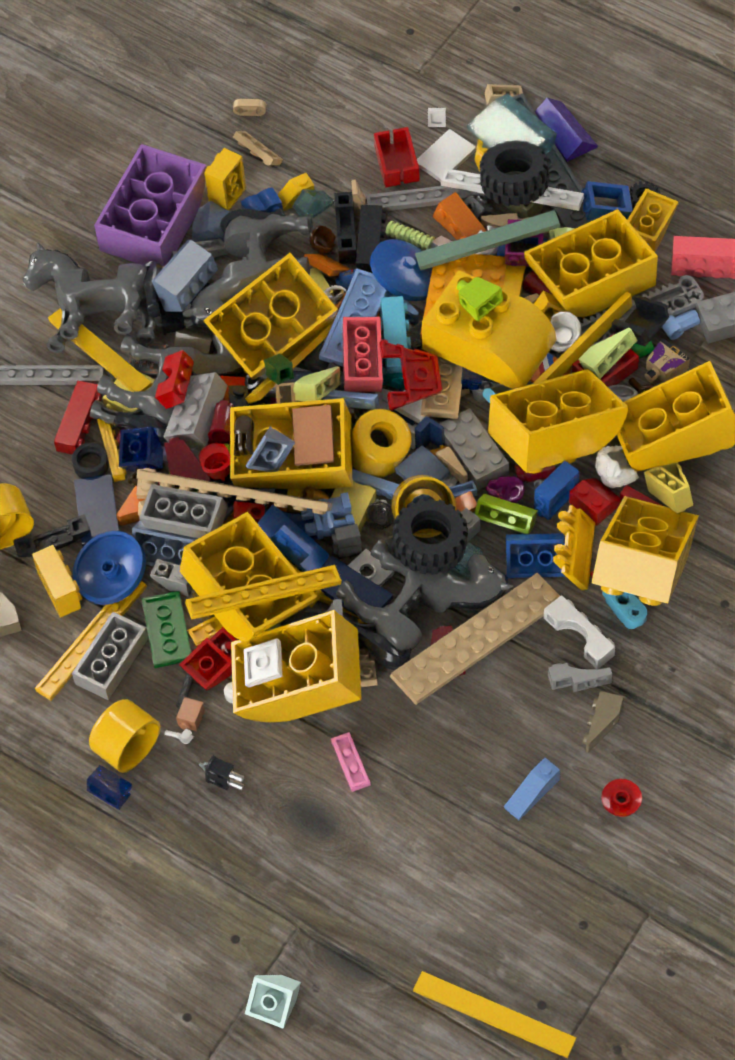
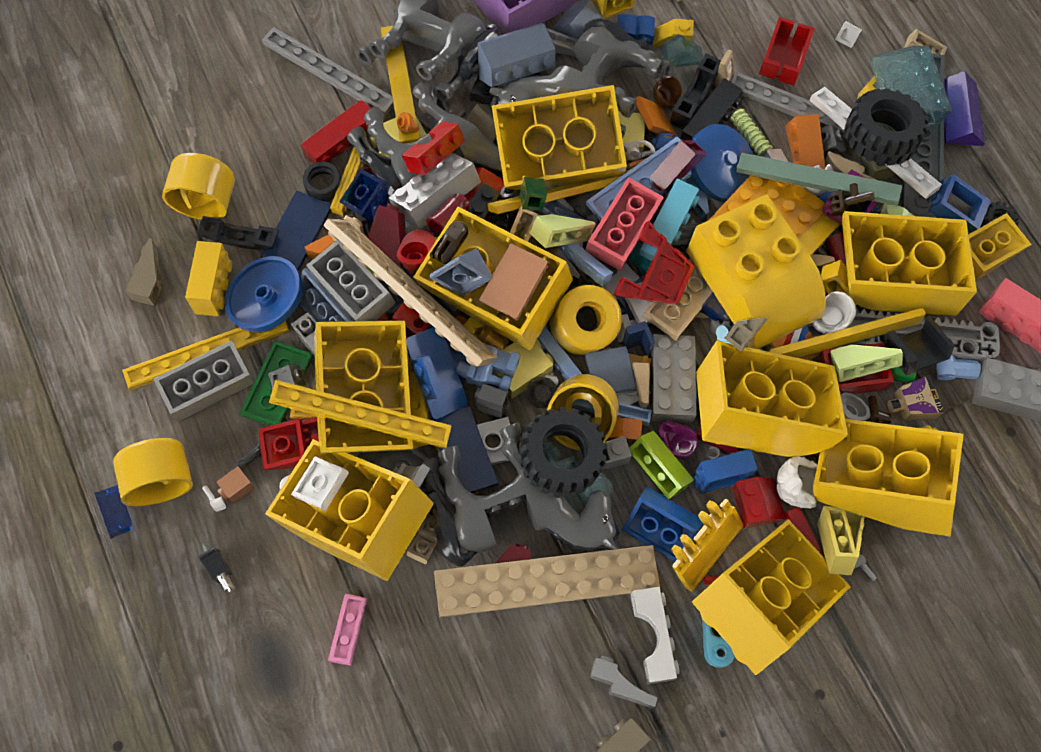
camera: 25 degrees right, 10 degrees up
white tile [417,129,476,182] -> none
lime torso [457,277,503,321] -> none
none -> dark grey bracket [268,365,305,389]
none -> orange plate [397,112,419,133]
none -> slope [649,140,707,191]
none -> dark tan tile [724,317,767,352]
none -> dark brown arm [829,183,875,216]
none -> light grey hand [854,554,877,581]

